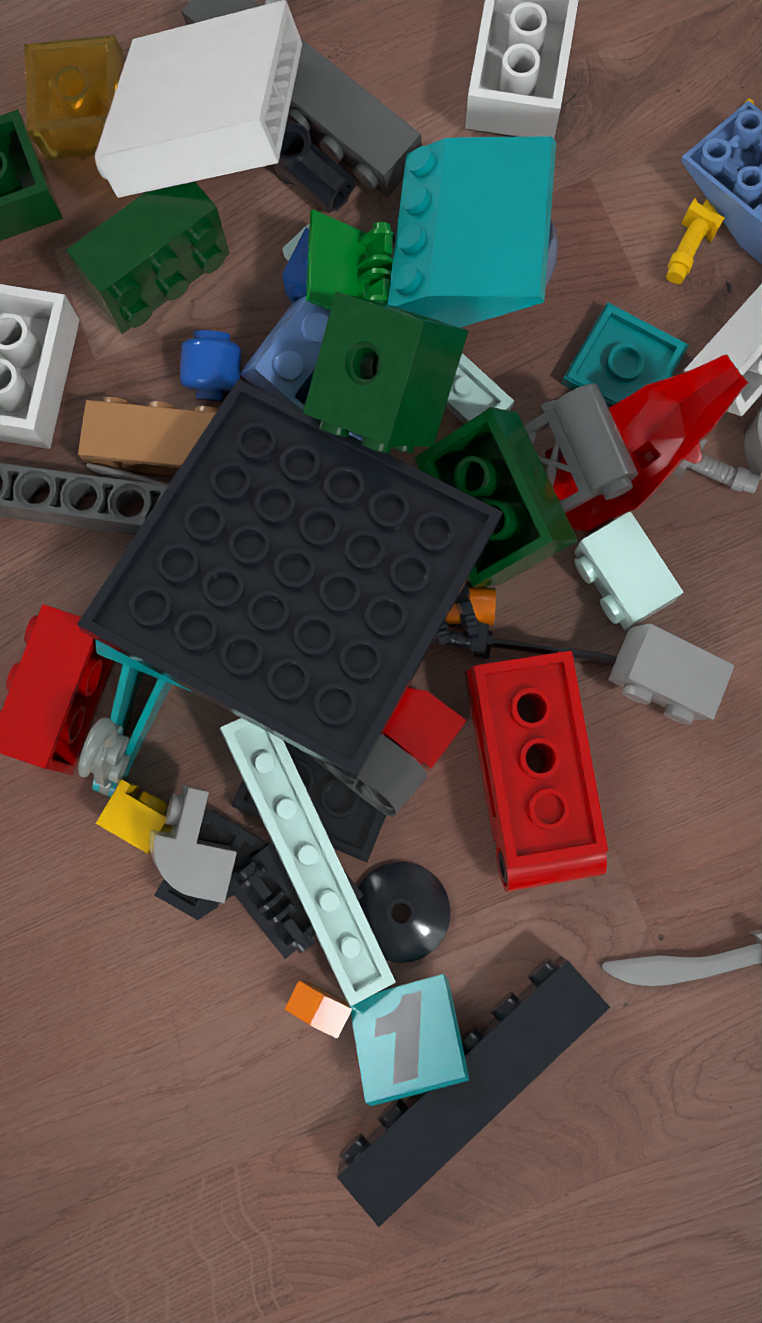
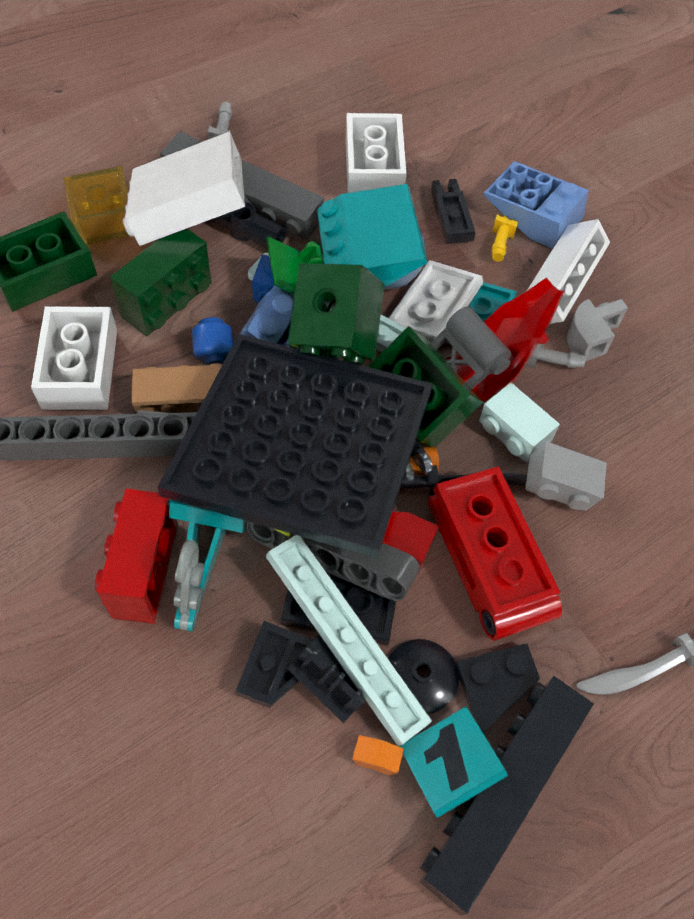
camera: 20 degrees left, 20 degrees down
yellow brick [96,780,173,854] -> none
light grey brick [149,784,237,903] -> none
none -> white tile [388,260,483,348]
none -> black hinge [431,179,475,244]
none -> black wing [456,643,540,734]

